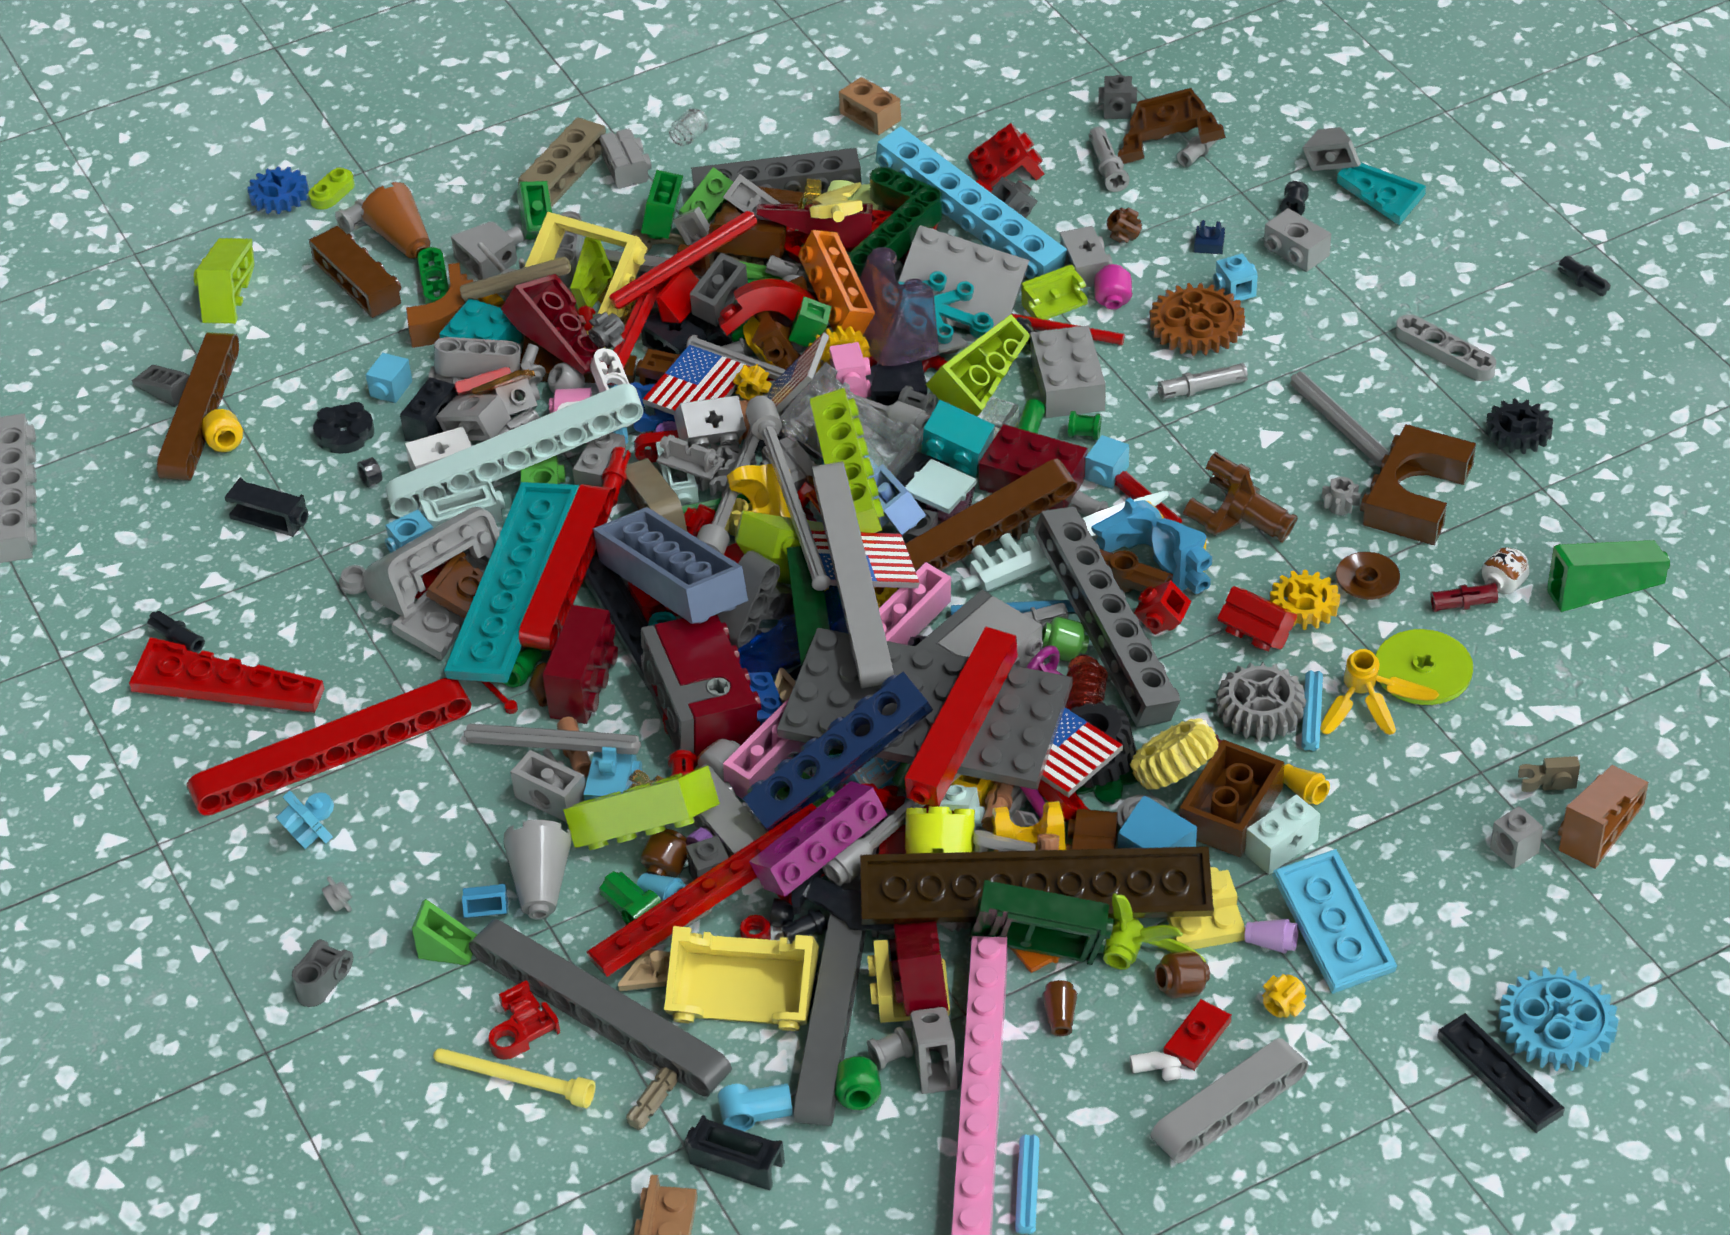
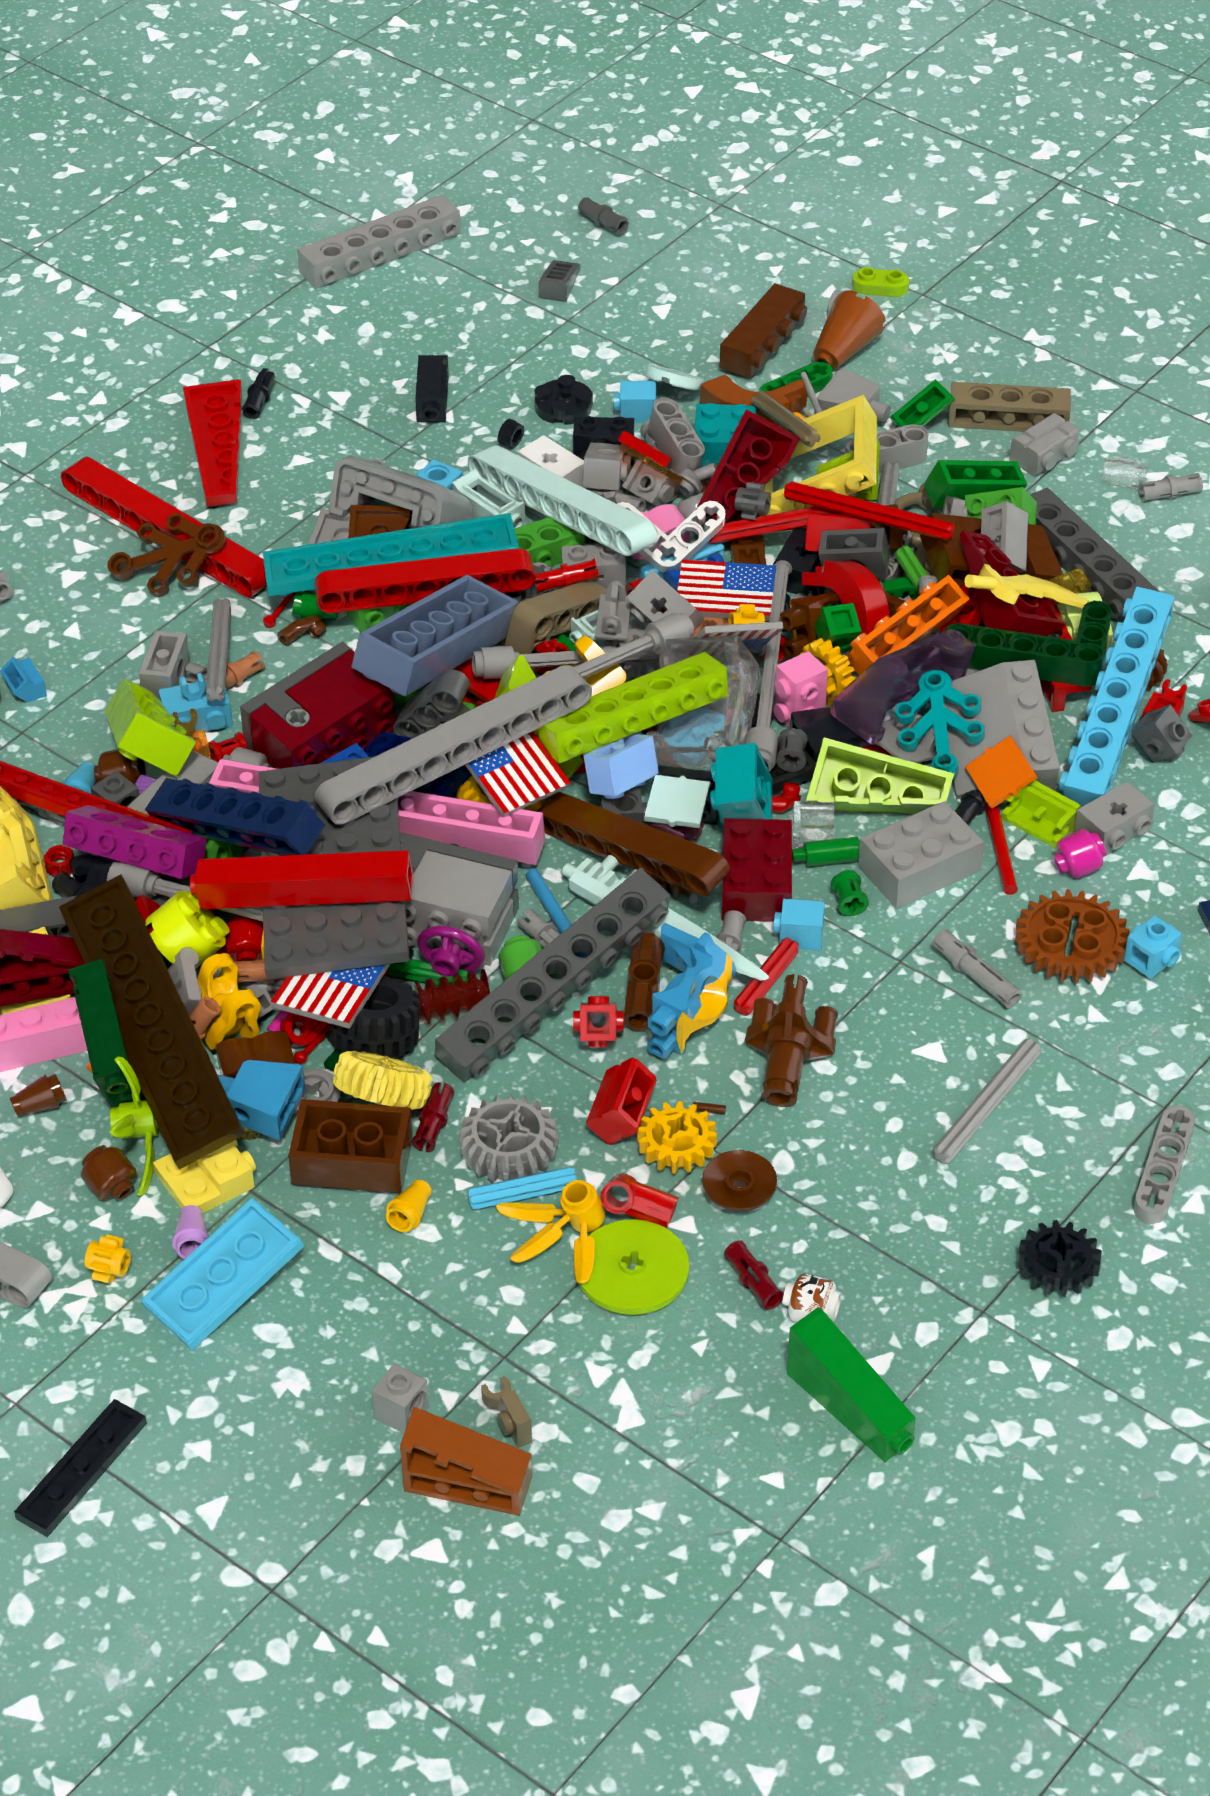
camera: 65 degrees right, 0 degrees up
reddish brown beam [157,332,239,480] -> none
lime wedge [193,238,255,324] -> none
yellow head [202,409,243,453] -> none
blue gear [247,166,309,214] -> none
medium azure hips [276,791,334,849] -> none
light grey cone [503,820,572,919] -> none
dark red brick [543,605,618,724] -> none
green piece [599,871,662,925] -> none
light aqua bracket [939,785,985,832] -> none
reddish brown gear [1107,207,1142,243] -> none
red plate [1164,999,1232,1071] -> none
light aqua brick [1245,794,1320,875] -> none
light grey gear [1322,477,1361,515] -> none
reddish brown arch [1360,424,1476,546] -> none
medium azure gear [1498,967,1619,1071] -> none
none -> reddish brown plant [107,513,226,597]
none -> dark grey pin [578,197,629,234]
none -> red piece [600,1173,679,1228]
none -> light aqua tile [645,365,704,391]
none -> reddish brown piece [693,1102,726,1114]
none -> orange piece [965,735,1038,809]
none -> light grey pin [1138,473,1203,502]

